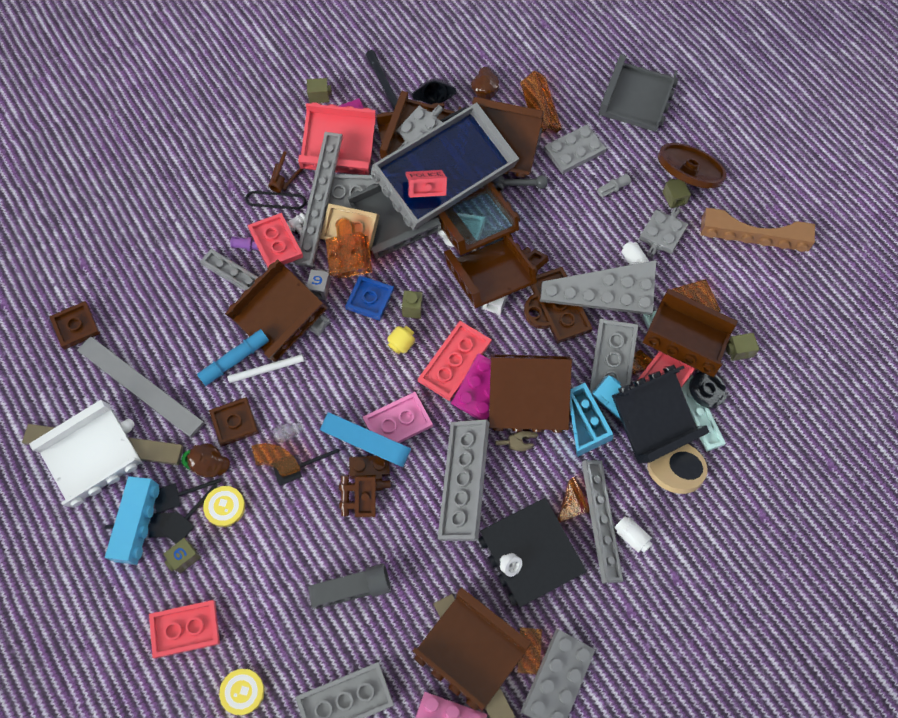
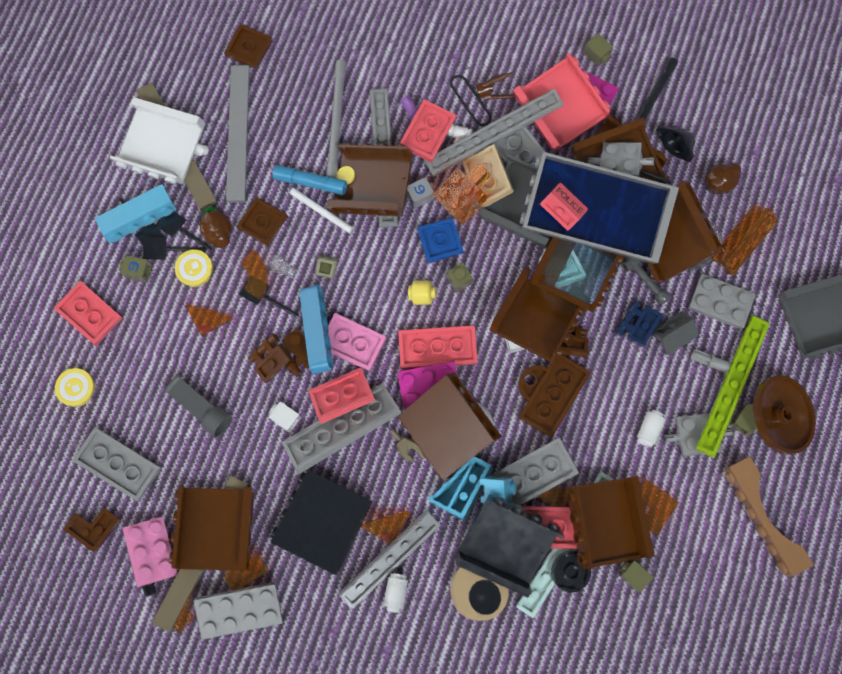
camera: 55 degrees right, 10 degrees up
white tile [500,553,522,577] -> none
light grey wing [540,260,656,315] -> none
none -> clear orange tile [185,304,233,337]
none -> white brick [269,401,301,433]
none -> coral plate [308,368,375,424]
none -> olive slope [315,254,339,279]
none -> light grey piece [326,60,346,178]
none -> light yellow piece [337,166,355,184]
none -> dark blue plate [616,301,664,348]
none -> dark grey panel [653,311,698,355]
none -> lime tile [695,315,770,458]

